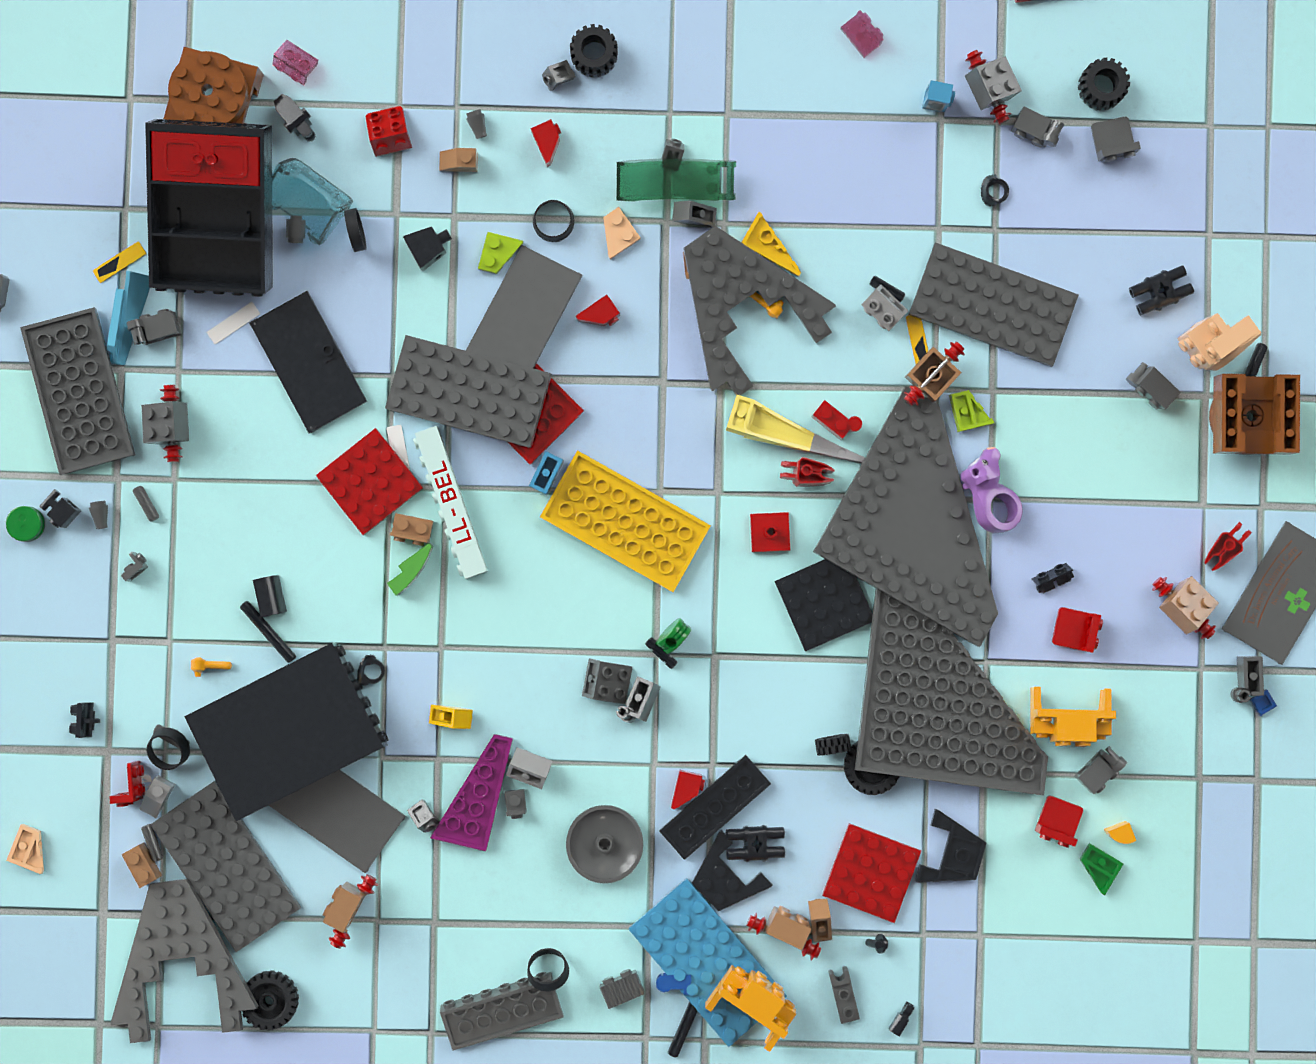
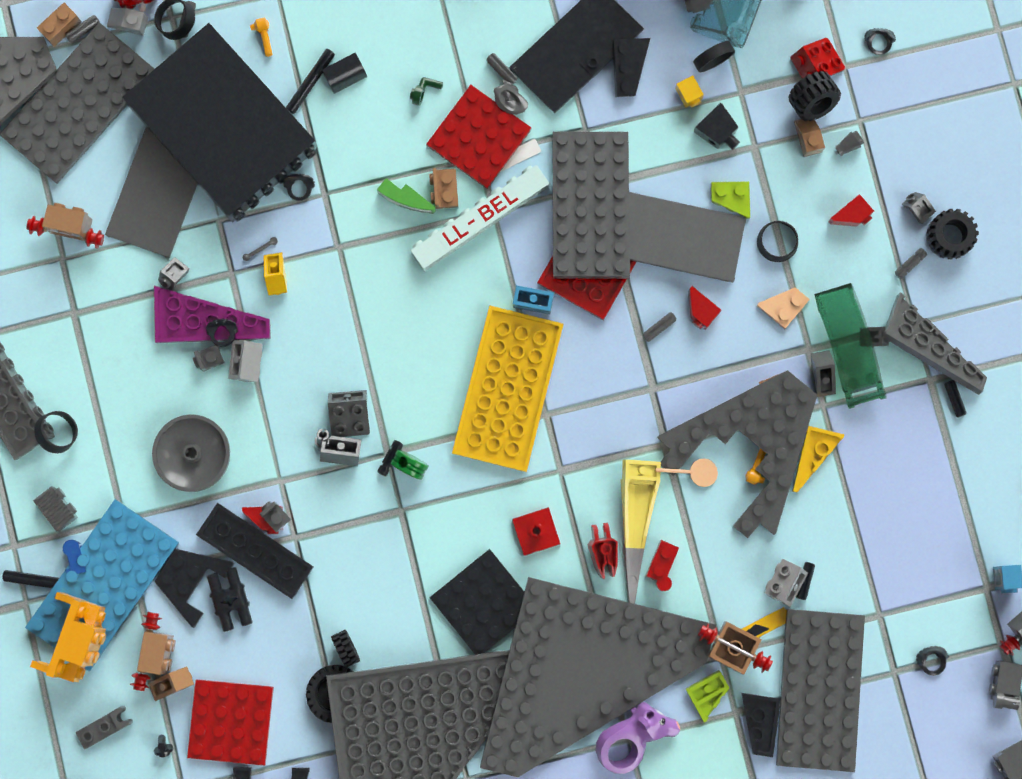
camera: 75 degrees right, 5 degrees down
none -> black piece [206,319,239,347]
none -> dark grey hinge [242,237,278,261]
none -> dark grey bracket [260,501,291,532]
none -> dark green plate [410,77,443,106]
none -> dark grey axle [487,53,518,84]
none -> dark grey hat [493,80,528,115]
none -> black wing [612,38,650,97]
none -> dark grey axle [643,312,676,342]
none -> light nougat piece [655,458,718,487]
none -> yellow brick [675,75,704,108]
none -> black wing [741,693,781,757]
none -> black tyre [788,71,841,121]
none -> black piece [864,28,896,55]
none -> dark grey wing [882,292,987,395]
none -> dark grey axle [895,248,927,279]
none -> black axle [944,380,967,417]

